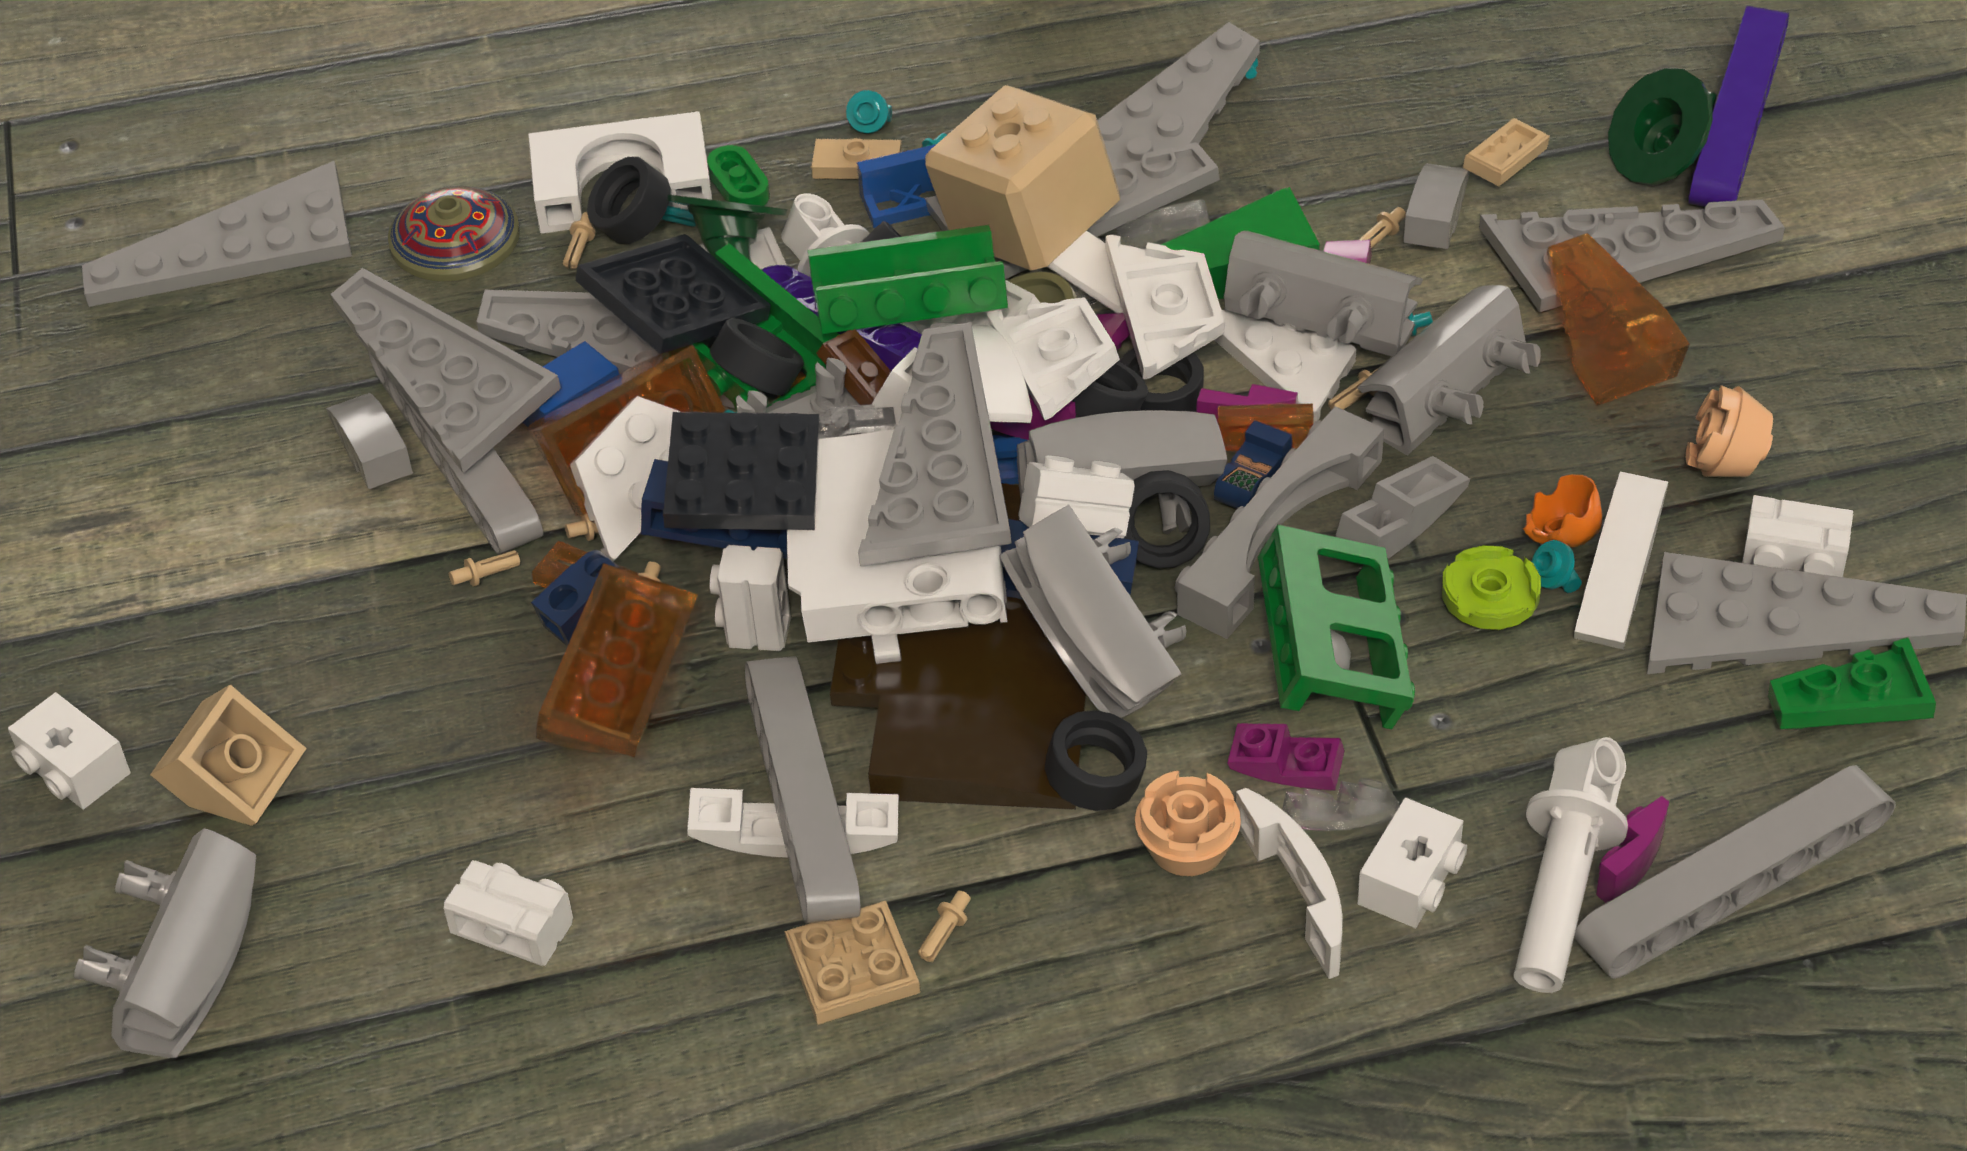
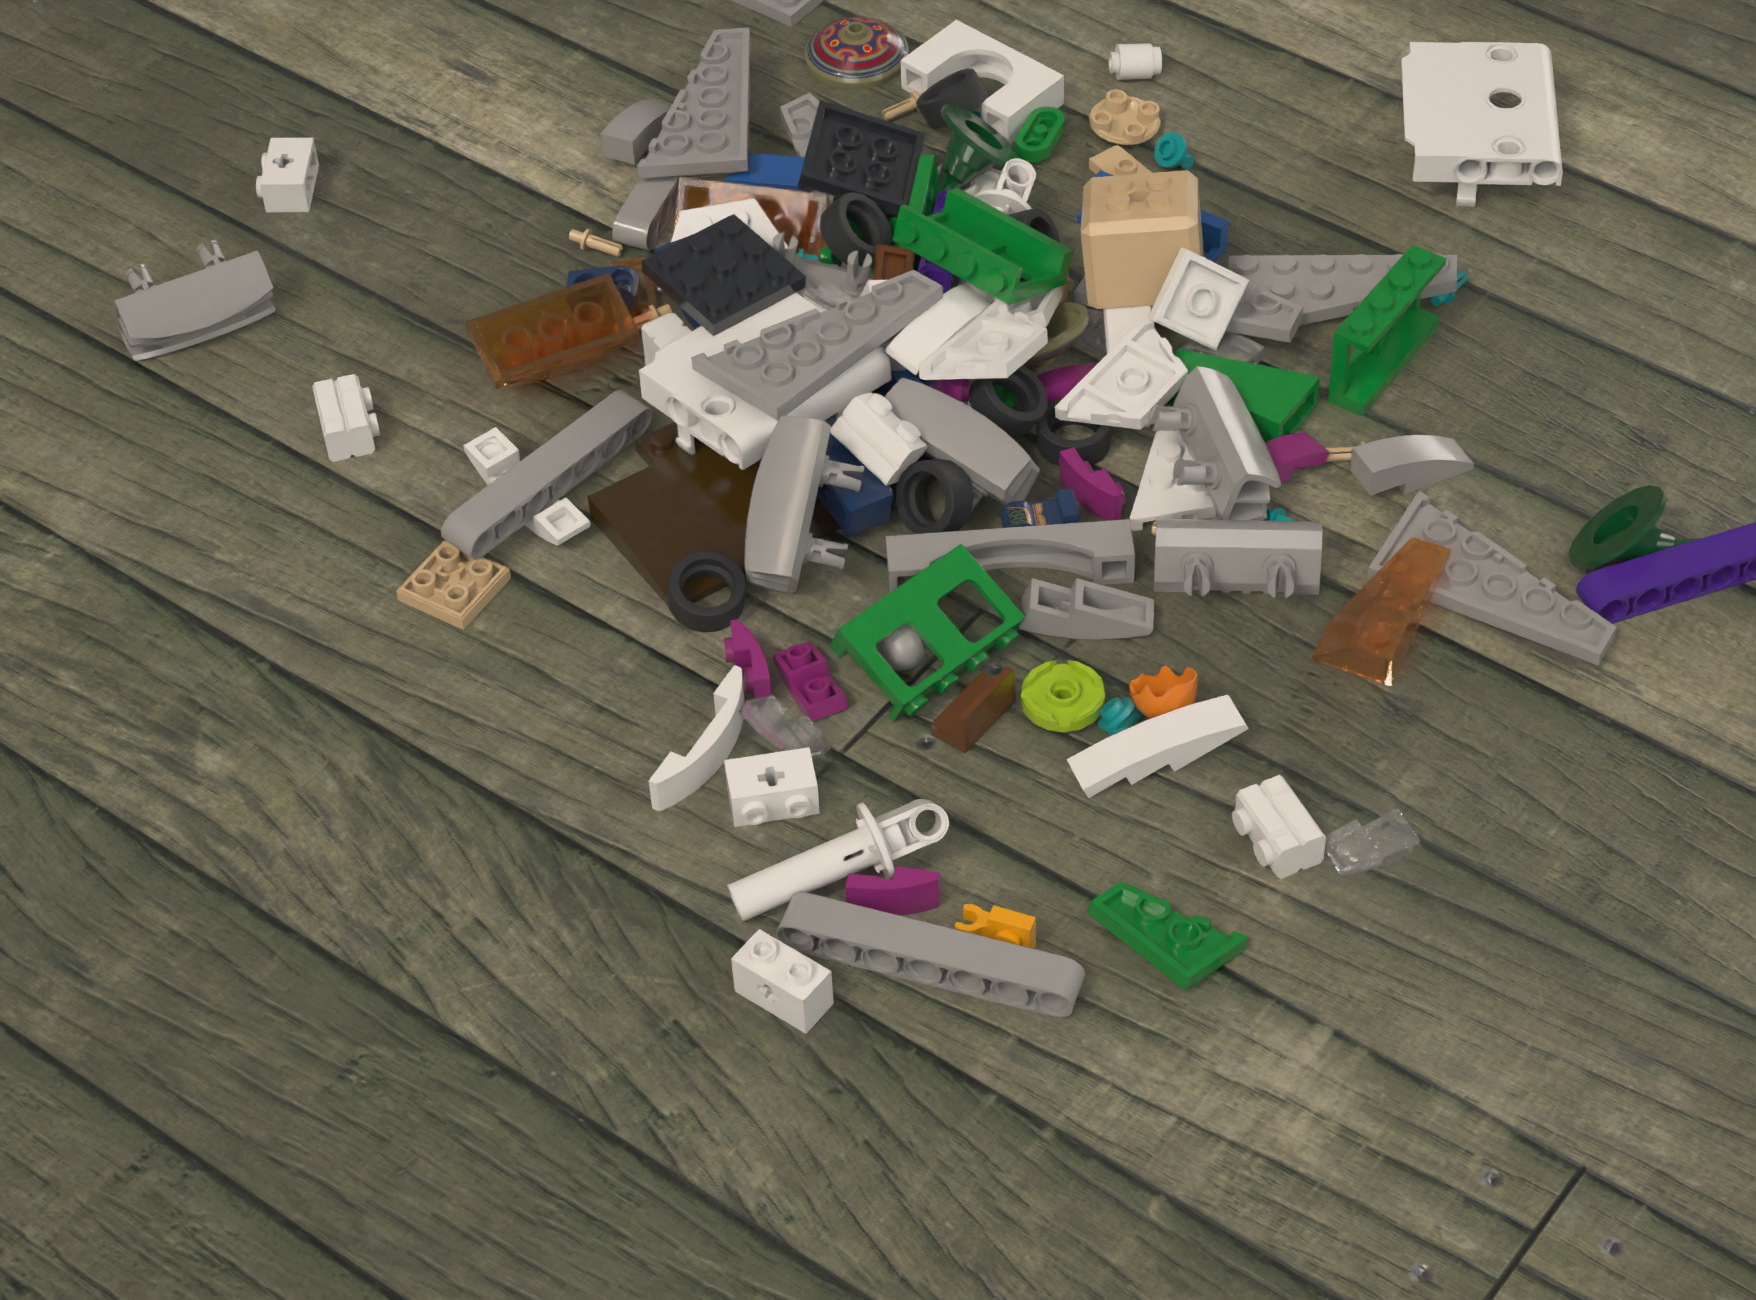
camera: 50 degrees right, 0 degrees up
tan slope [150,685,307,826] -> none
tan piece [918,890,971,962] -> none
light nougat cone [1135,771,1241,876] -> none
clear orange tile [1218,403,1314,451] -> none
tan plate [1463,118,1550,186] -> none
light grey wing [1647,552,1967,674] -> none
light nougat cone [1686,385,1773,477] -> none
none -> magenta slope [724,619,773,708]
none -> white brick [731,929,834,1034]
none -> reddish brown panel [931,666,1015,753]
none -> light orange plate [954,904,1036,949]
none -> tan dish [1089,89,1160,145]
none -> white brick [1109,43,1162,80]
none -> white tile [1148,247,1249,351]
none -> clear slope [1325,808,1421,875]
none -> green window [1328,244,1447,416]

